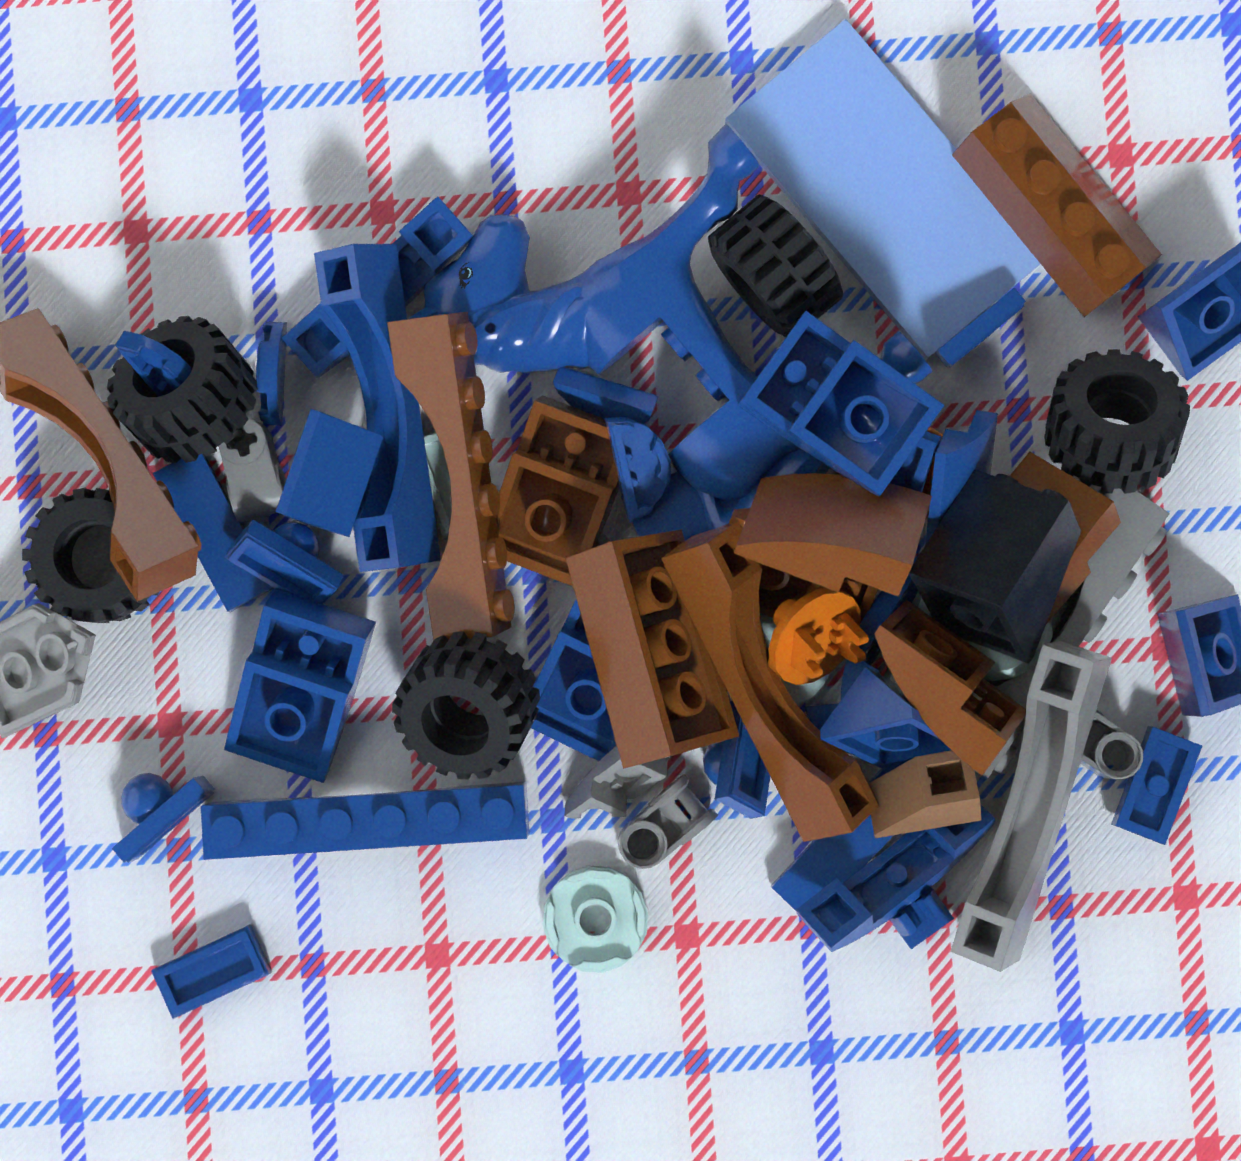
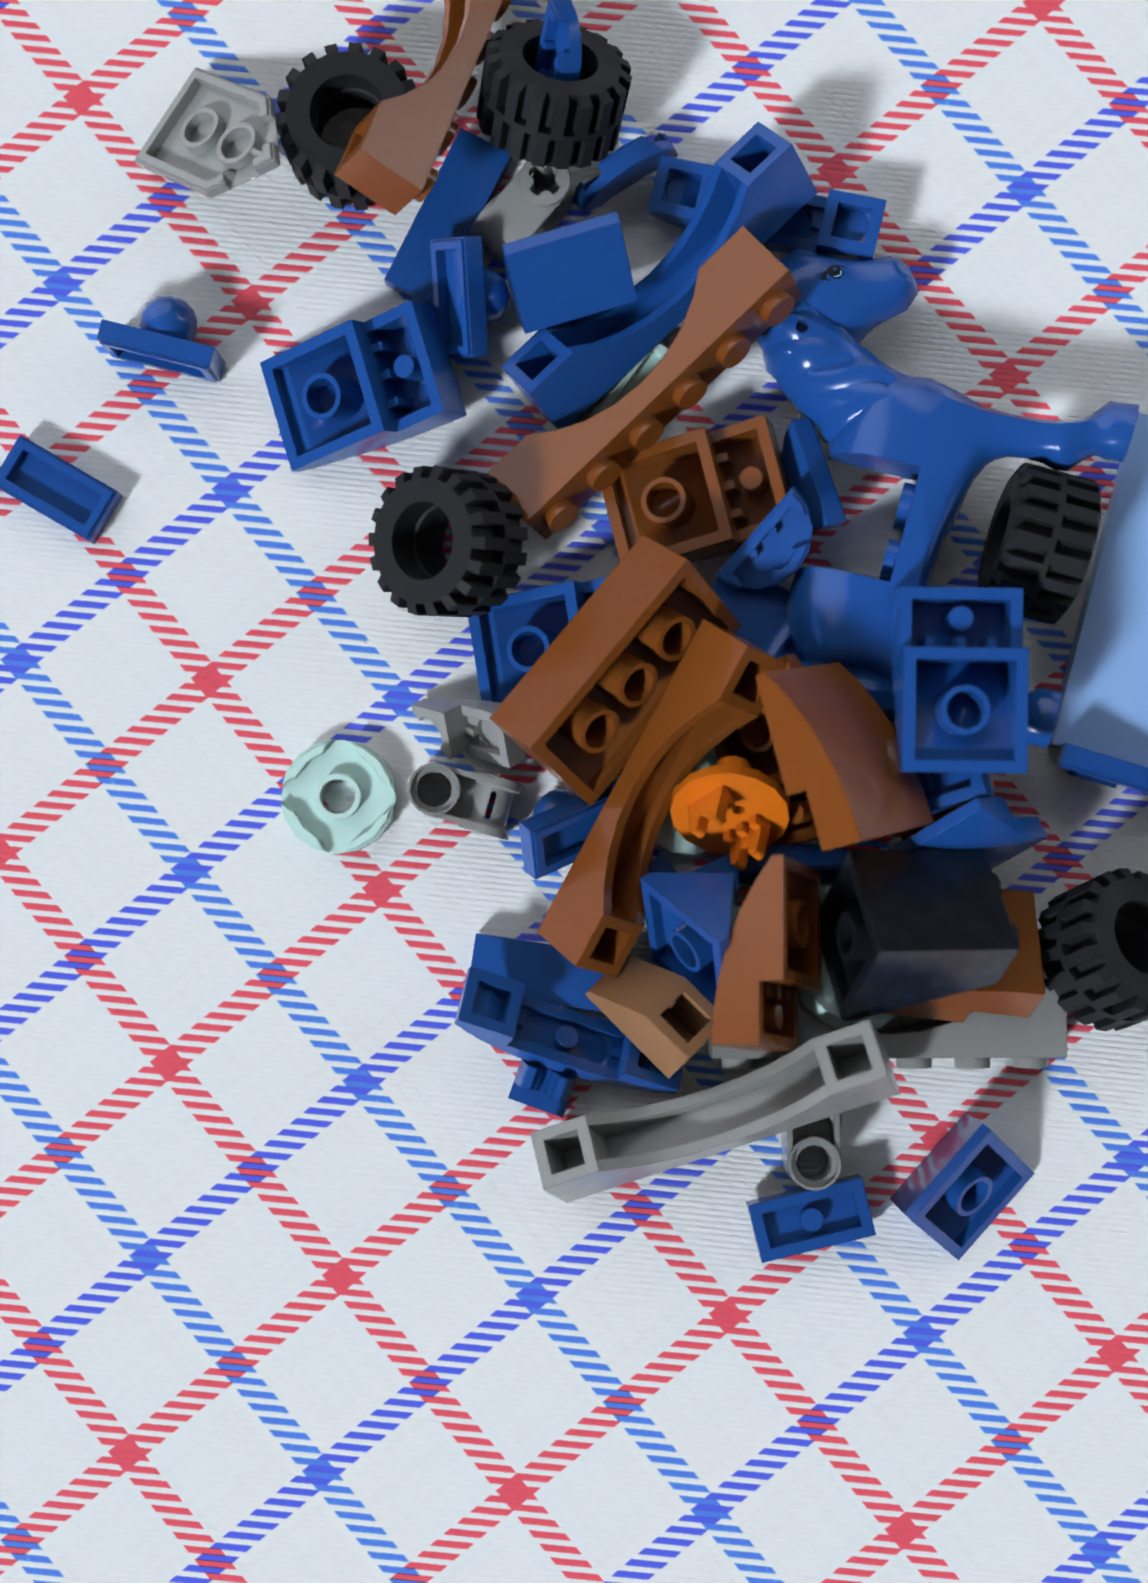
camera: 55 degrees right, 0 degrees up
blue arch [201,782,530,860] -> none

